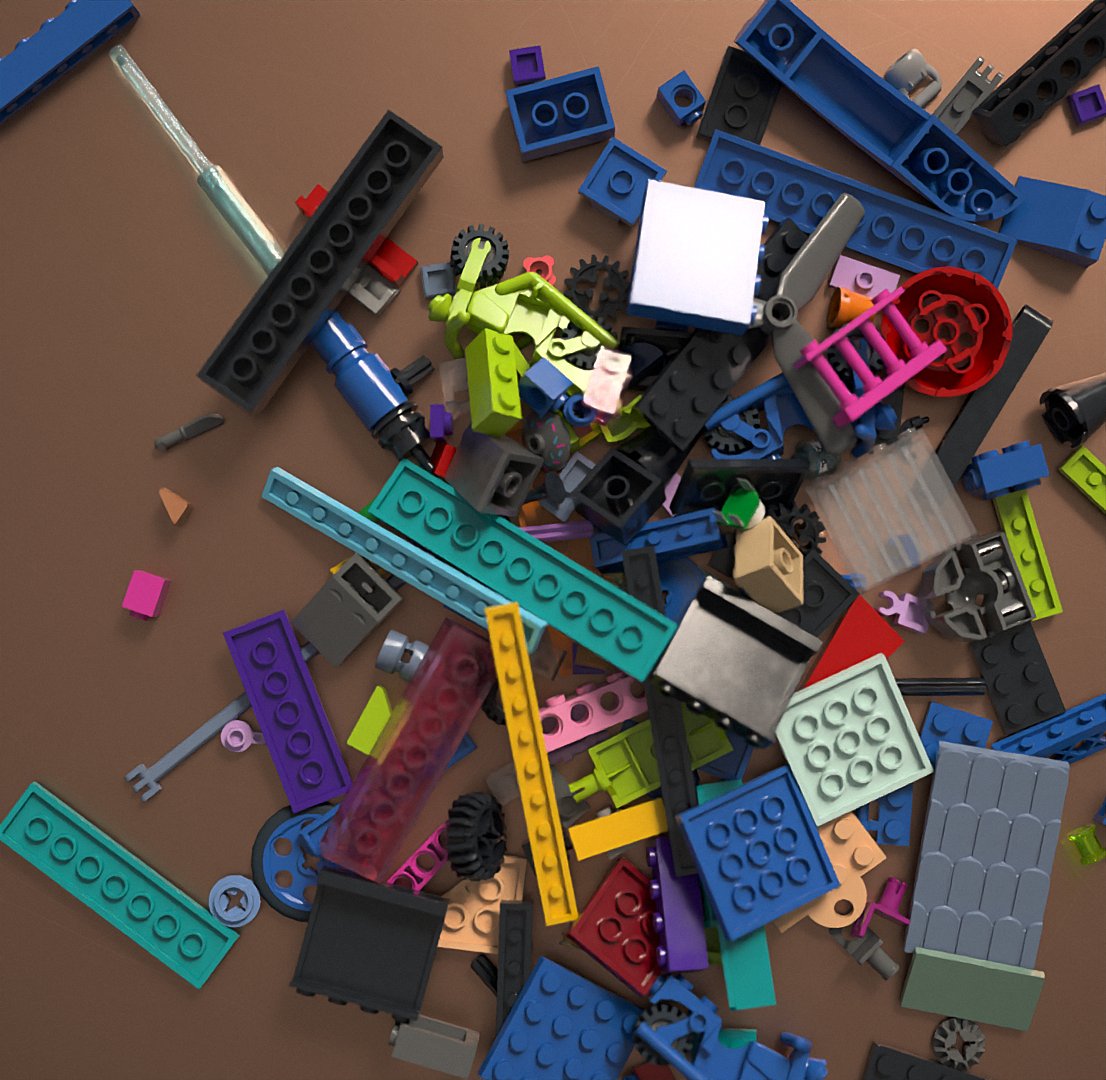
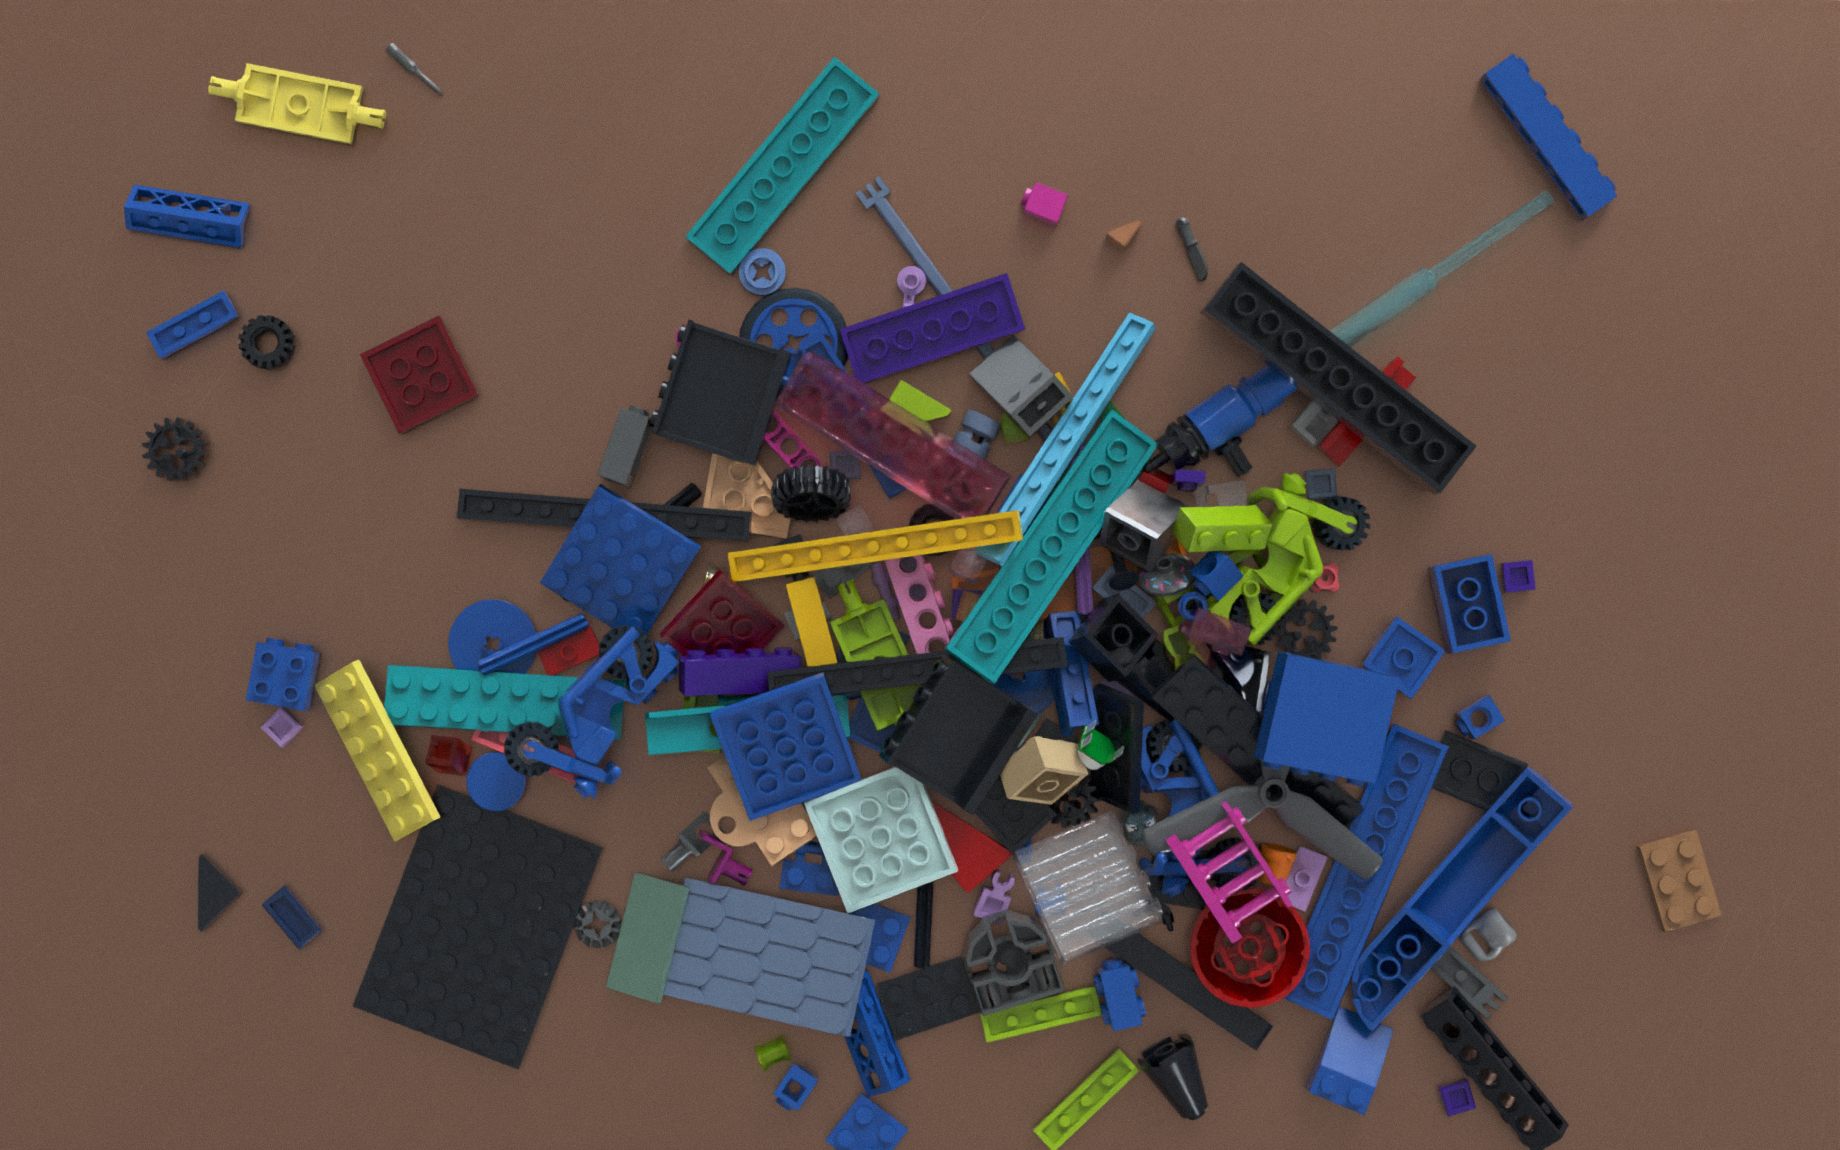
camera: 90 degrees right, 0 degrees up
none -> sand blue tile [829,449,861,480]
none -> clear neon green slope [1000,413,1028,445]

